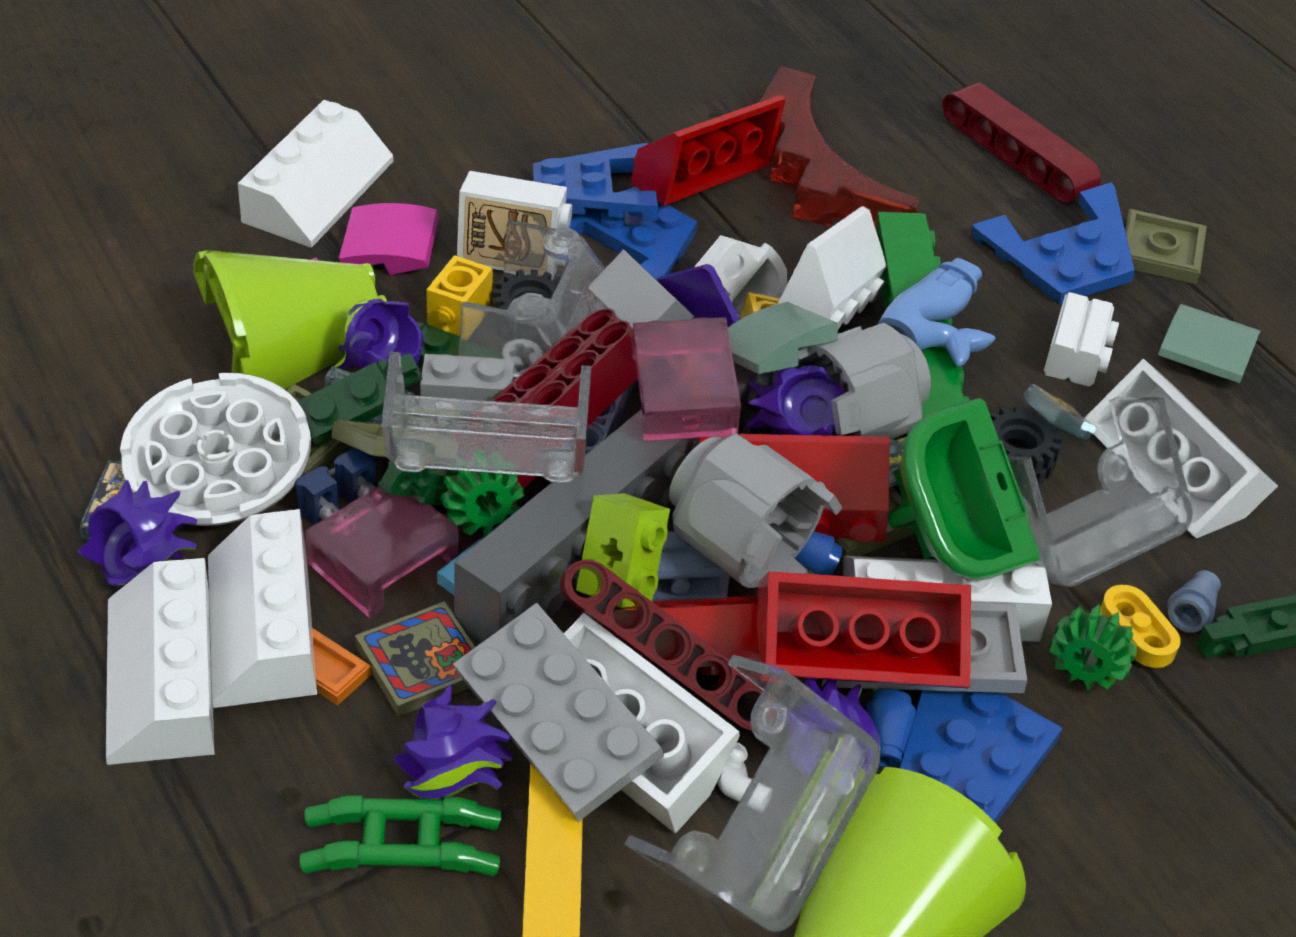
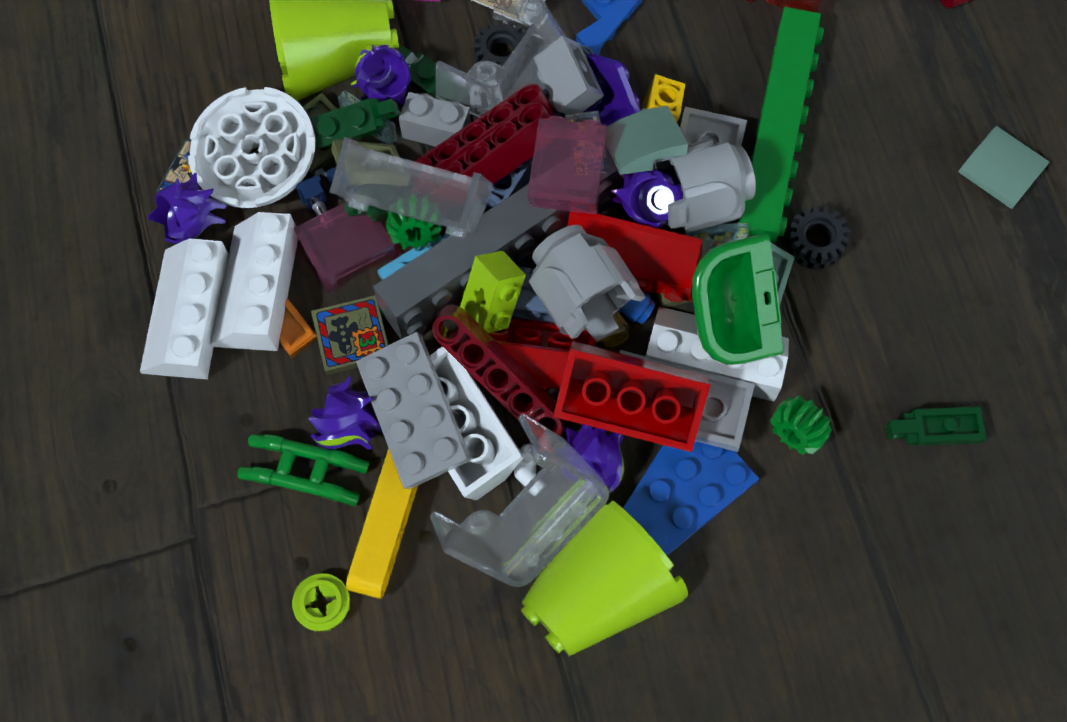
camera: 20 degrees right, 25 degrees up
yellow head [427,255,493,339] -> none
white container [695,235,787,317] -> none
white slope [778,206,887,329] -> none
blue cone [865,689,916,769] -> none
medium blue piece [877,258,995,367] -> none
blue wing [971,182,1135,304] -> none
clear windscreen [1008,397,1193,587] -> none
clear light blue tile [1022,384,1097,440] -> none
white brick [1044,292,1119,387] -> none
white slope [1081,359,1278,538] -> none
yellow plate [1100,585,1180,668] -> none
olive tile [1124,209,1207,284] -> none
sand blue cone [1167,570,1221,632] -> none

